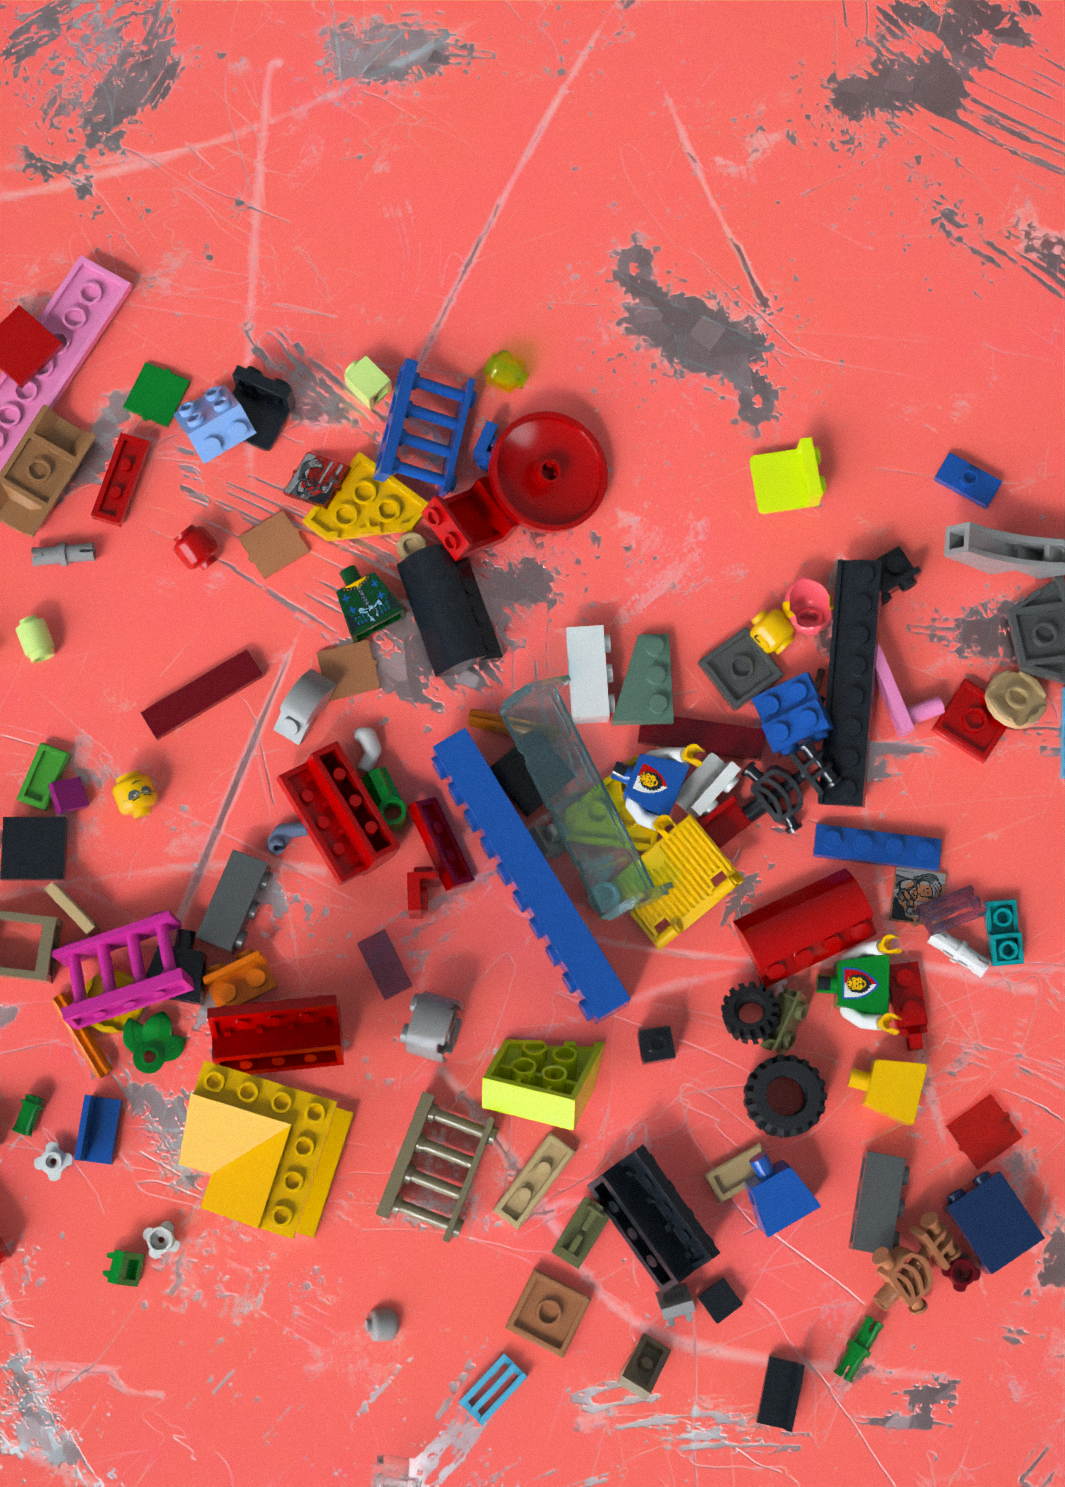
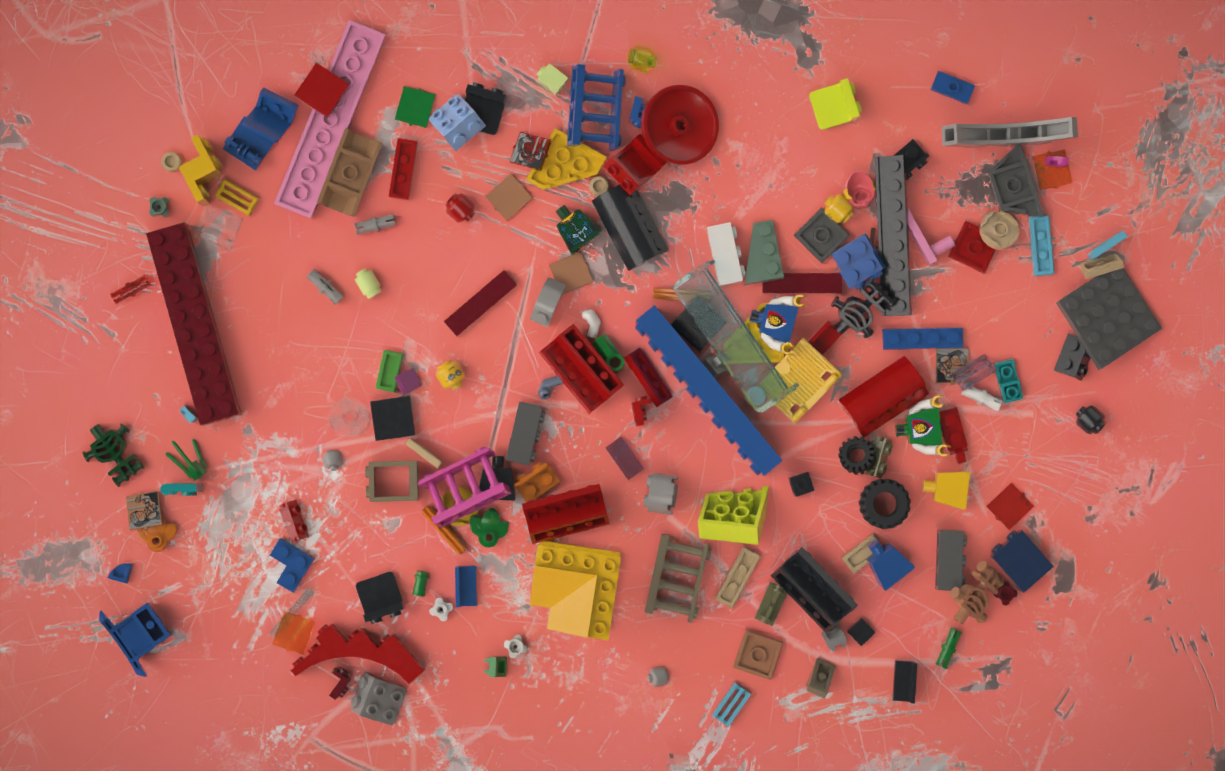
camera: 10 degrees left, 10 degrees up
white bracket [675,753,741,818] -> none

